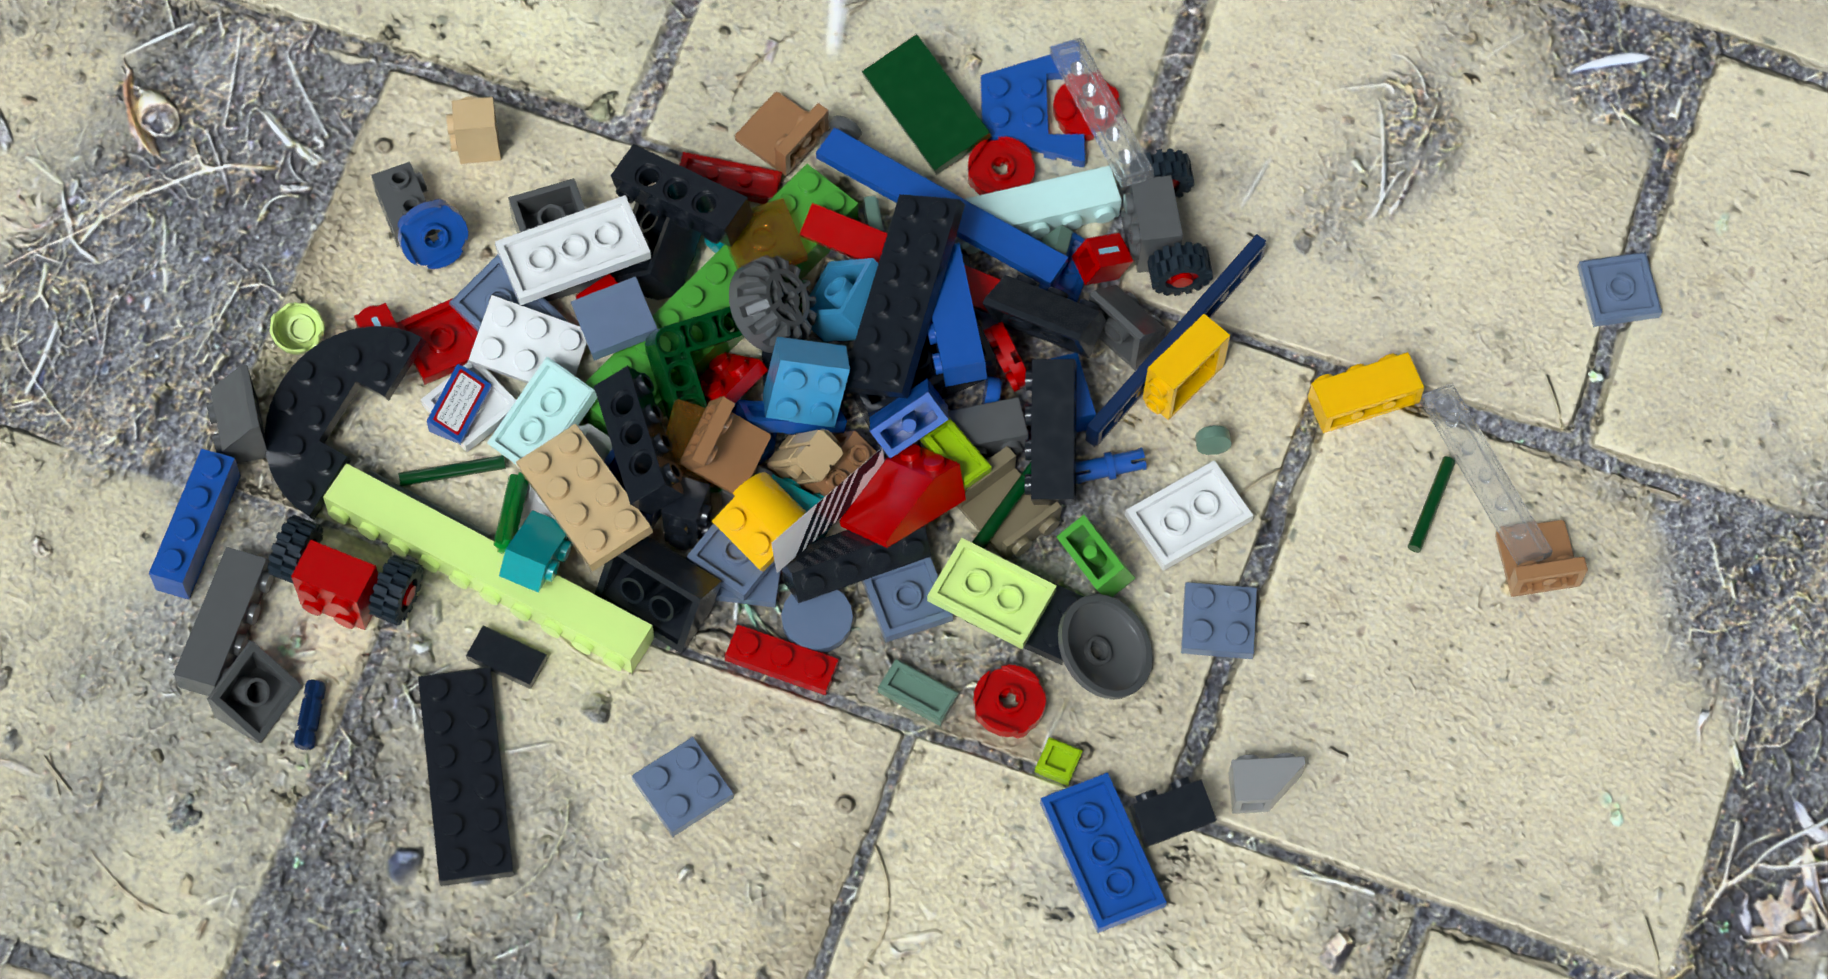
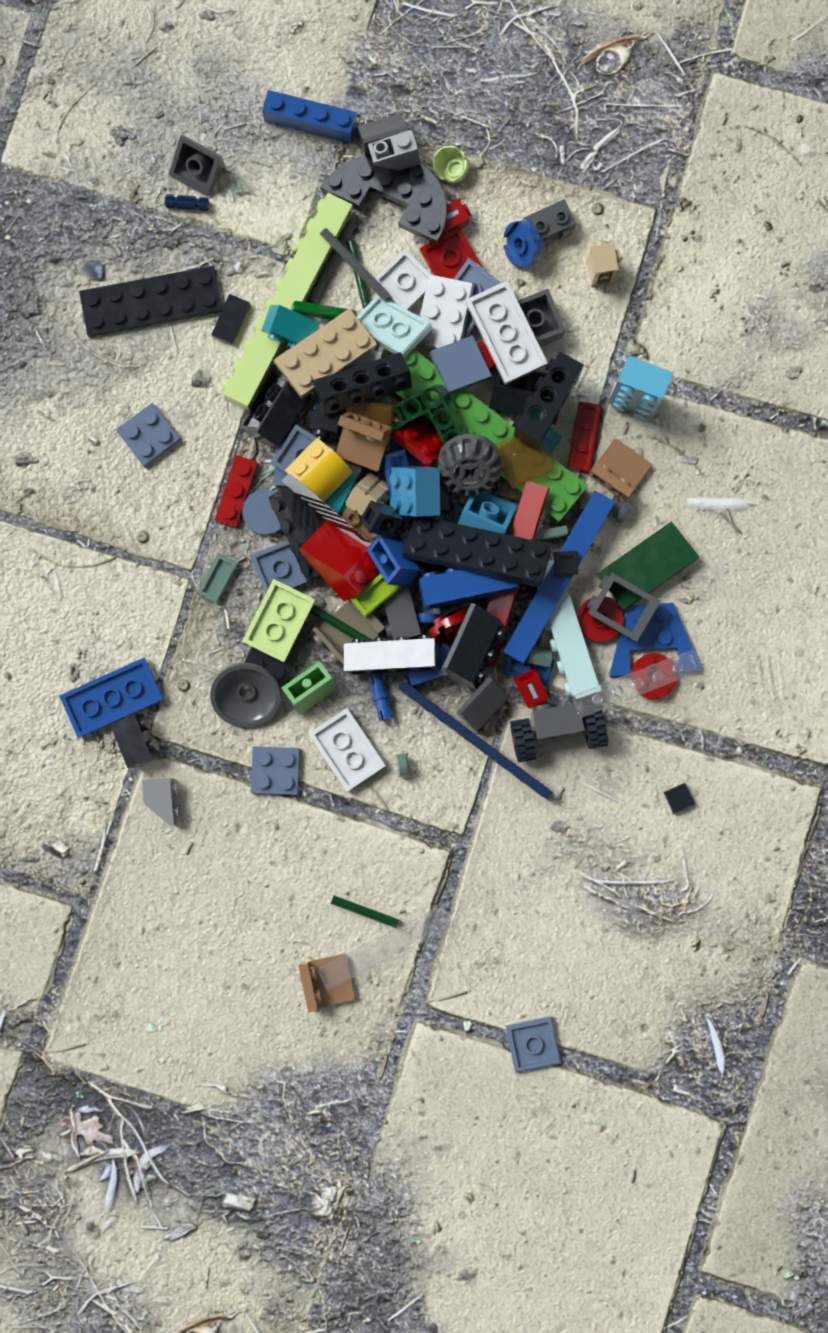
camera: 90 degrees right, 20 degrees up
dark grey brick [173,547,274,696] -> none
brick [268,515,424,630] -> none
slope [427,364,492,445] -> none
red plate [973,665,1046,738] -> none
lime tile [1035,737,1083,786] -> none
yellow window [1143,314,1230,420] -> none
yellow brick [1307,352,1424,433] -> none
none -> dark grey bar [320,228,390,301]
none -> black brick [360,500,402,538]
none -> light grey slope [367,130,421,171]
none -> black tile [553,551,579,576]
none -> dark grey window [587,573,661,642]
none -> medium azure brick [608,355,673,420]
none -> black tile [663,783,695,814]

